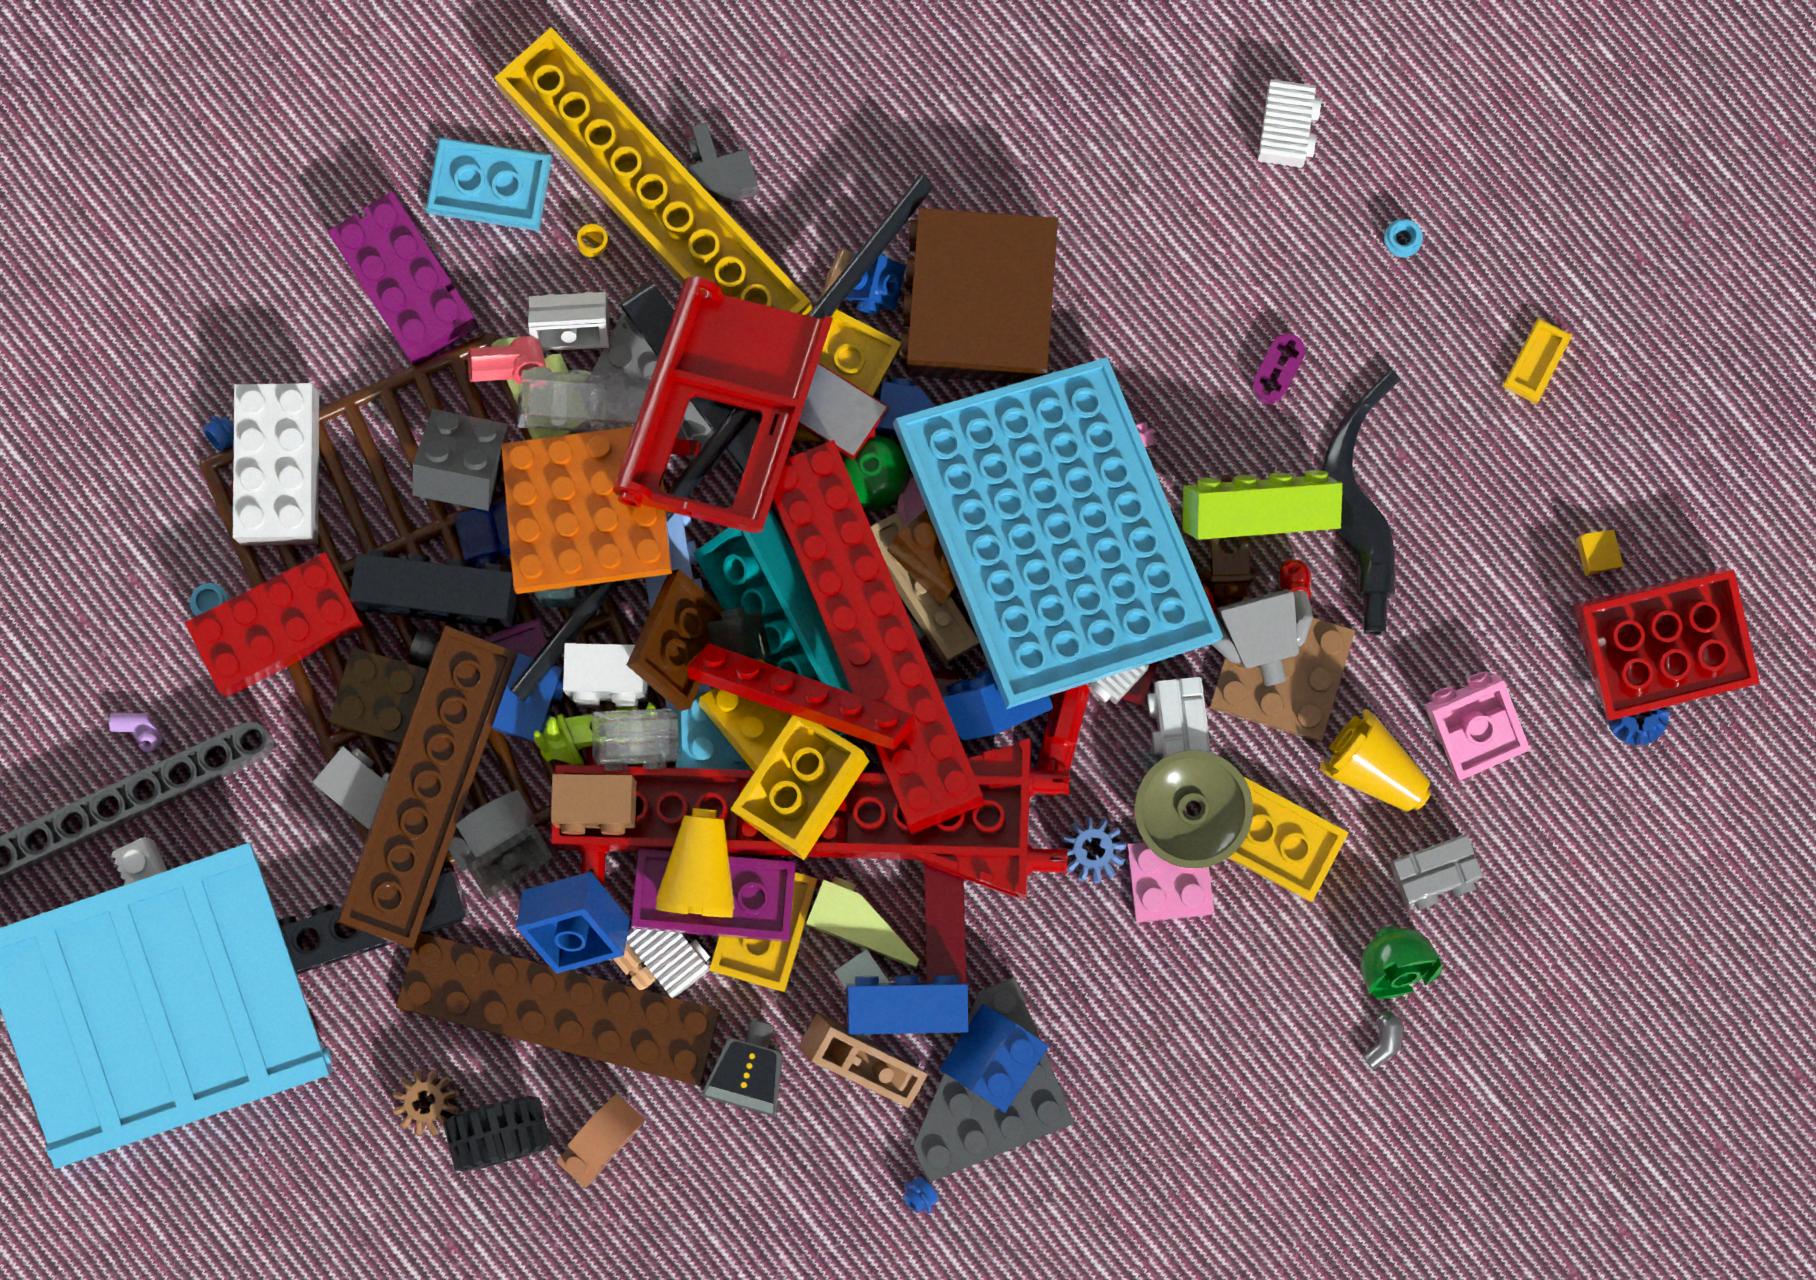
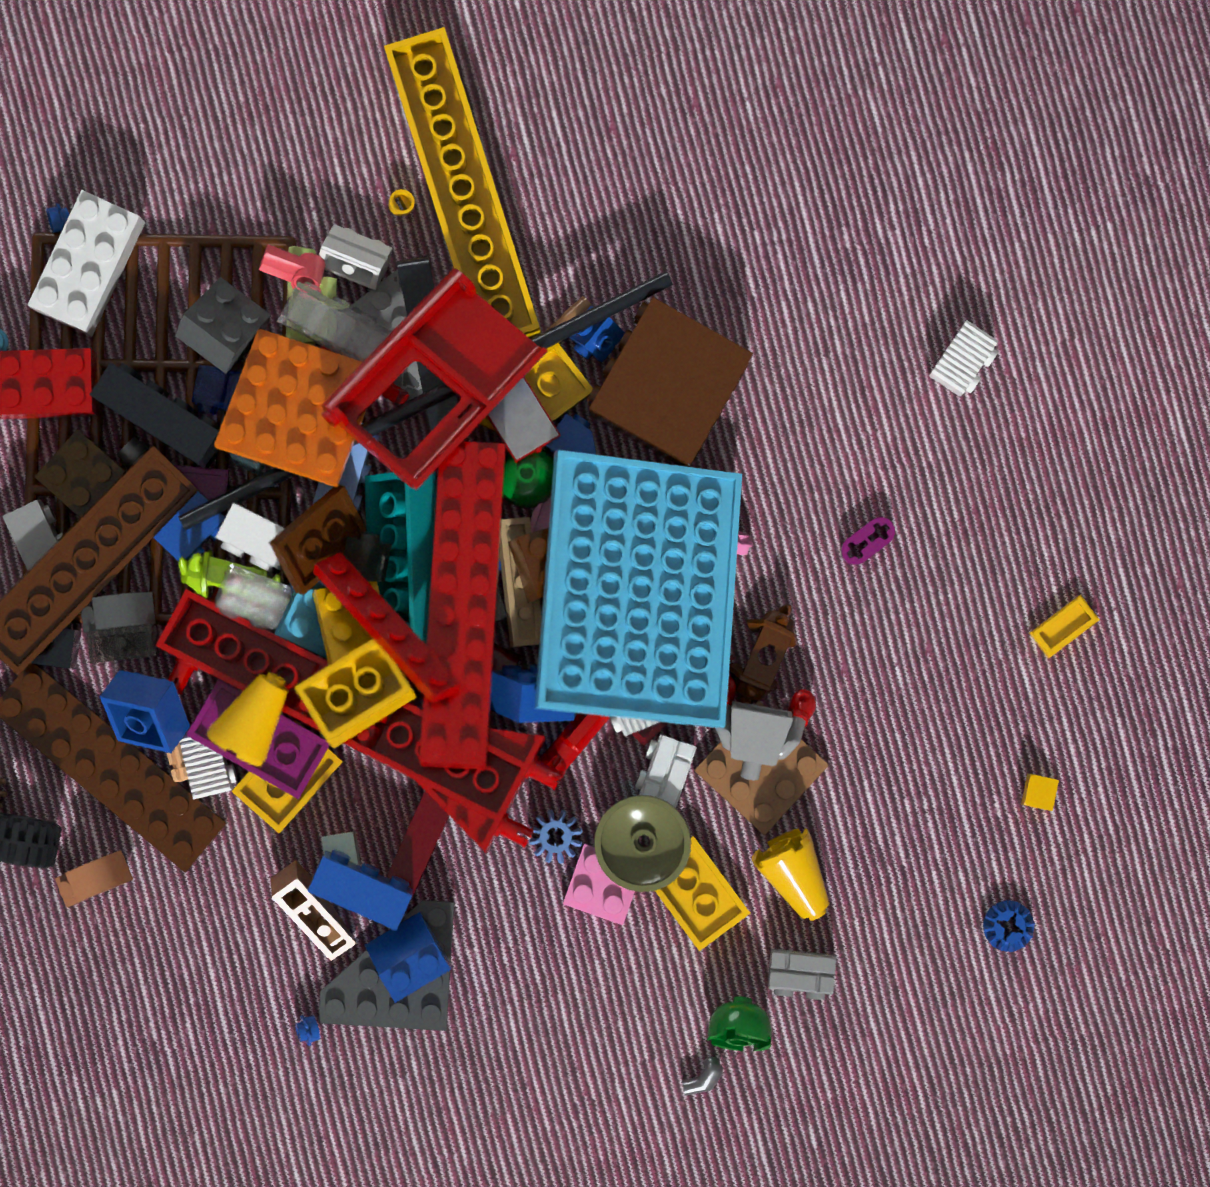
camera: 20 degrees right, 5 degrees up
magenta piece [327,191,479,366] -> none
medium azure tile [425,137,552,231] -> none
medium nougat brick [551,774,637,835] -> none
dark grey brick [688,122,759,202] -> none
torso [702,1020,783,1117] -> none
yellowish green slope [806,877,919,969] -> none
lime brick [1182,470,1343,540] -> none
black animal [1322,369,1401,635] -> none
medium azure plate [1384,219,1423,258] -> none
bright pink plate [1424,672,1530,781] -> none
red slope [1573,567,1760,721] -> none

